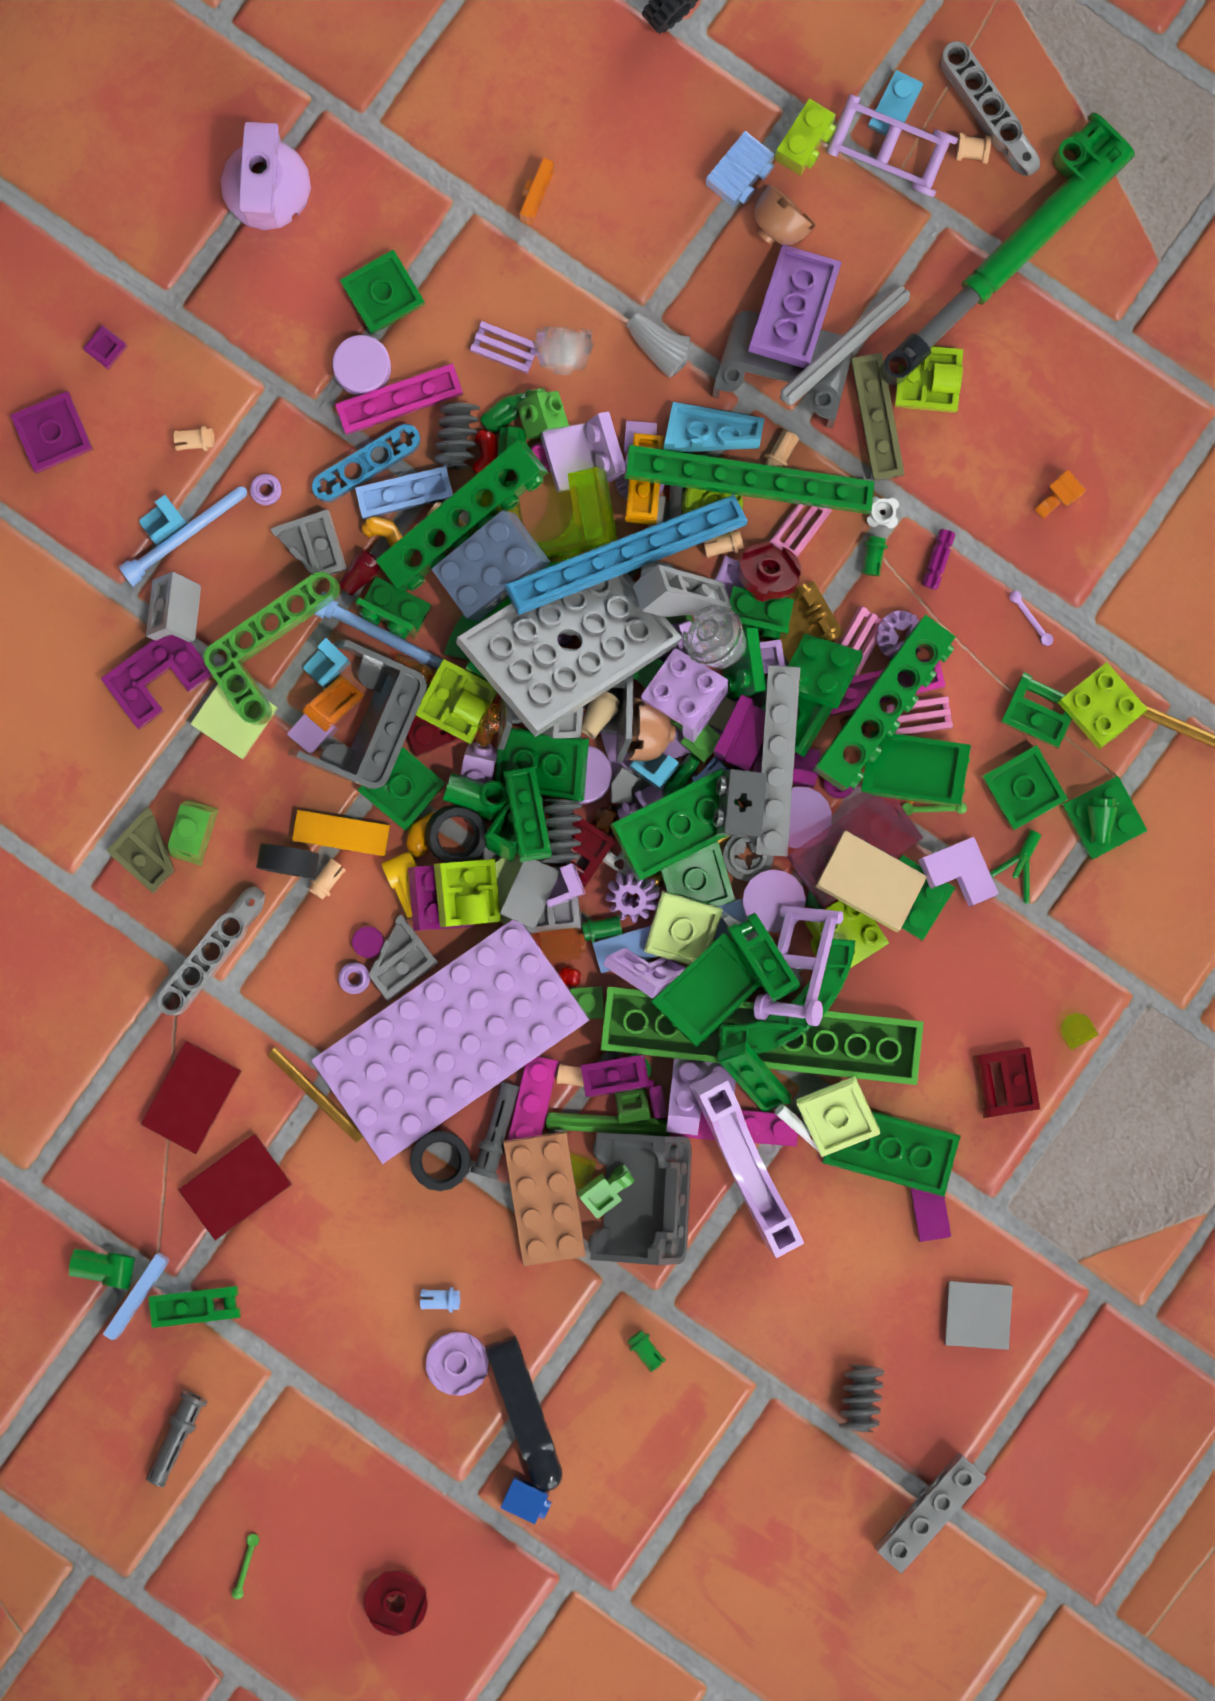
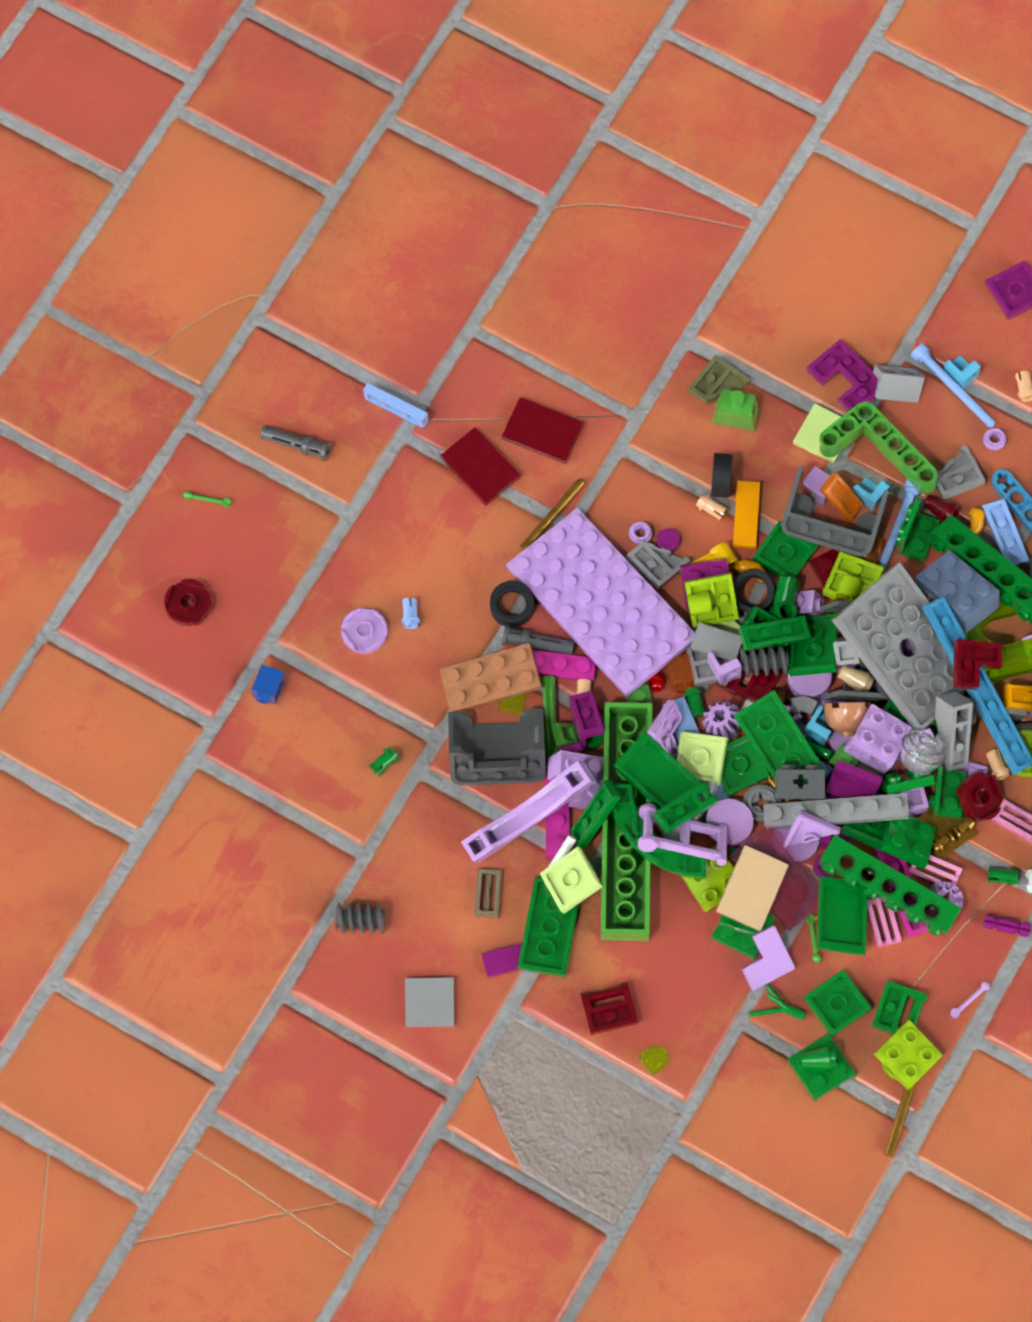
camera: 85 degrees right, 15 degrees down
green piece [69,1248,136,1289] -> none
green plate [149,1286,241,1328] -> none
light grey piece [157,886,265,1016] -> none
black piece [485,1335,563,1491] -> none
bright green plate [577,1163,635,1219] -> none
light grey brick [875,1452,986,1574] -> none
none -> dark tan tile [474,869,502,919]
none -> lavender tile [781,810,841,849]
none -> dark red plate [953,639,1002,690]

